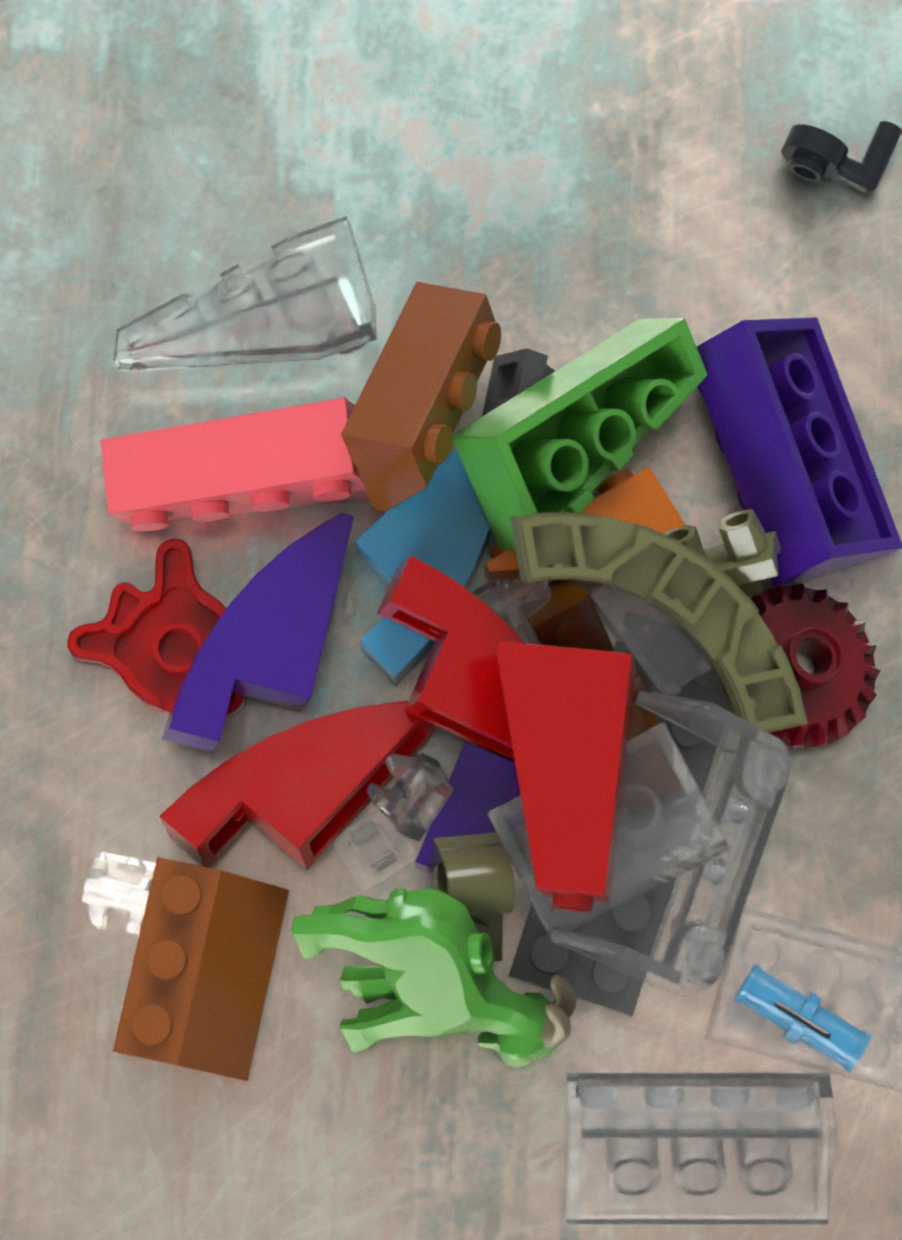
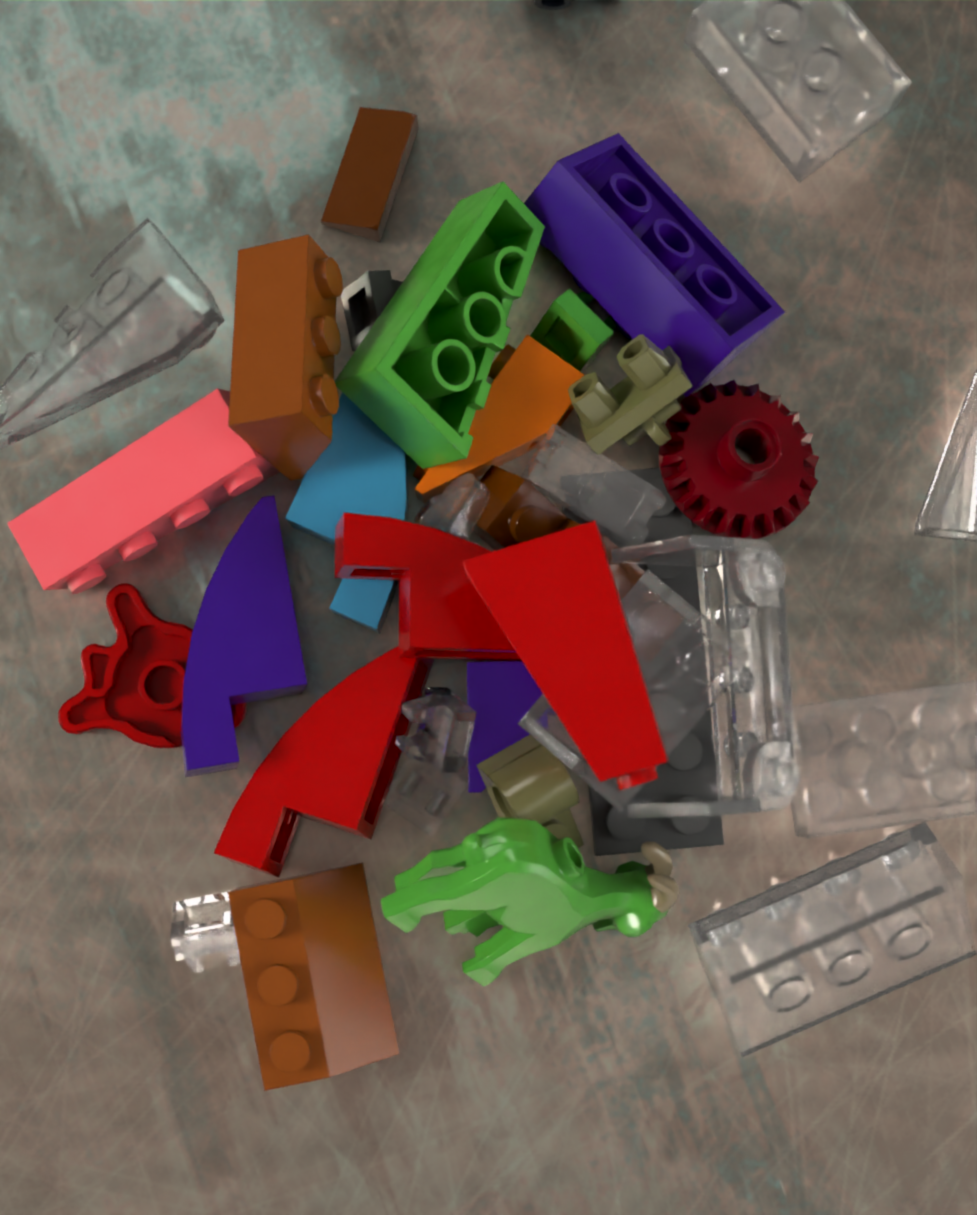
camera: 25 degrees left, 5 degrees up
olive tile [510,512,808,737] -> none
dark azure pin [734,964,871,1072] -> none
none -> reddish brown slope [321,107,419,243]
none -> bright green tile [530,288,616,373]

